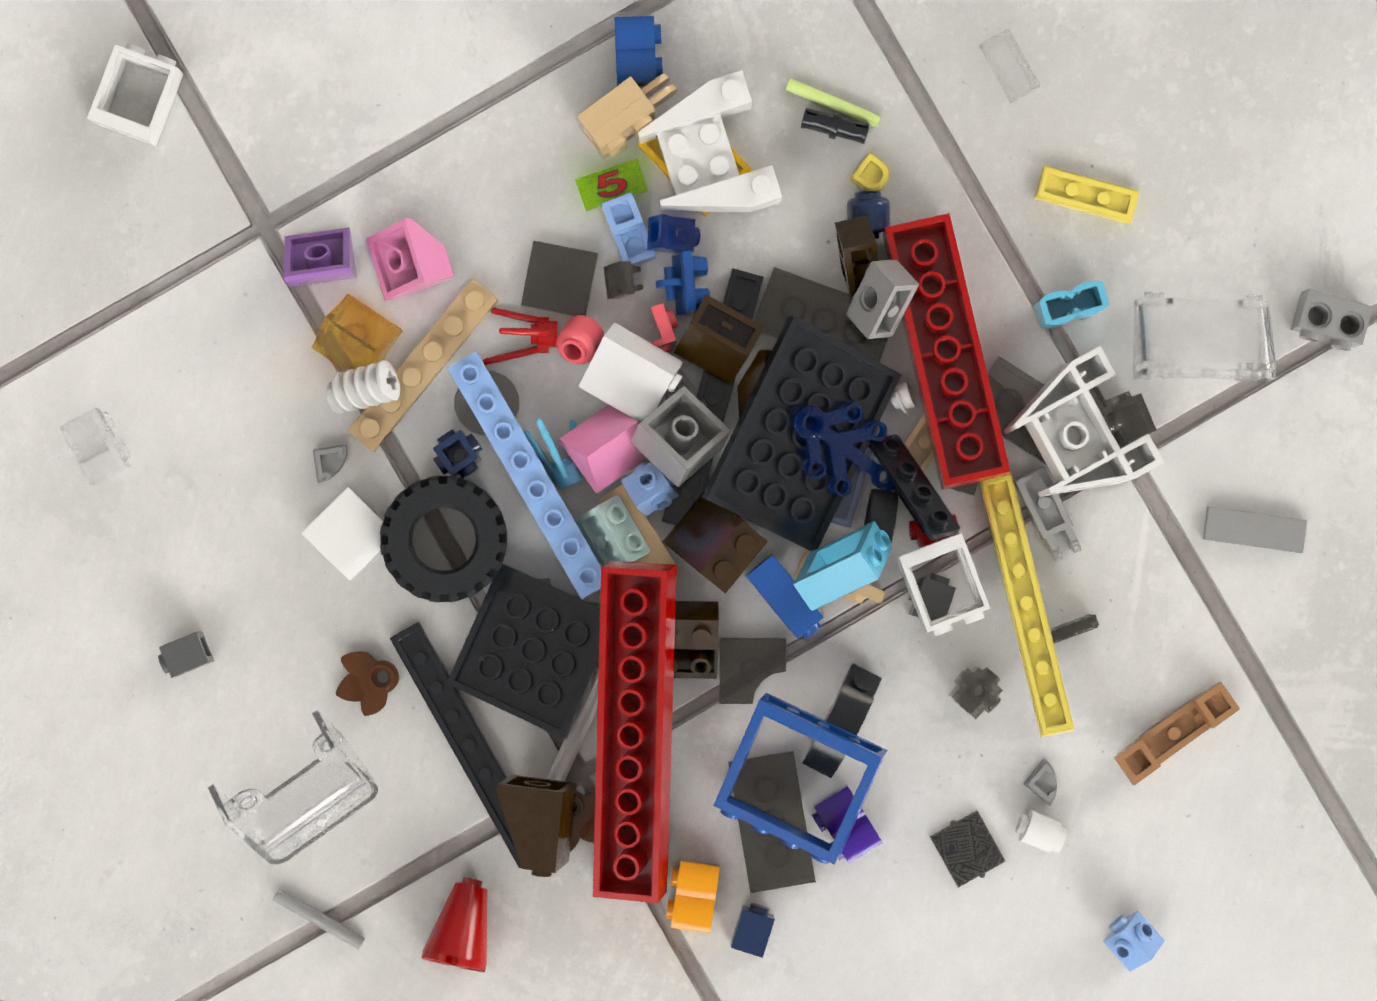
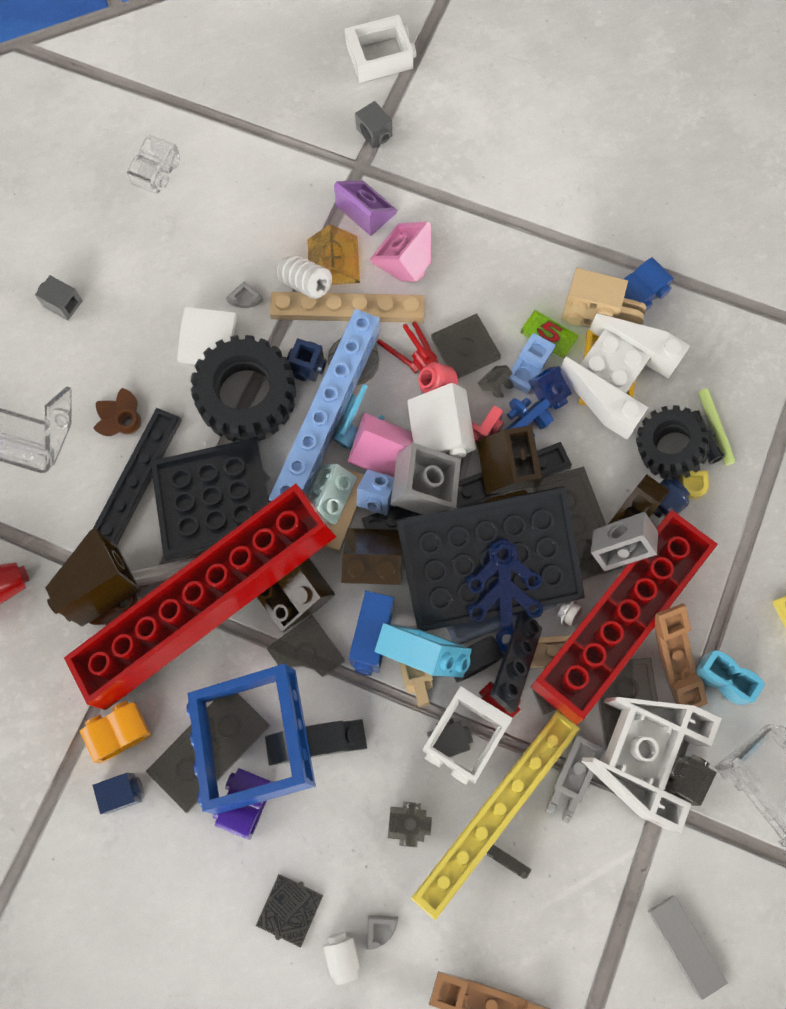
camera: 55 degrees right, 15 degrees down
none -> dark grey brick [355,101,392,148]
none -> black tyre [636,405,710,480]
none -> medium nougat slope [655,603,708,707]

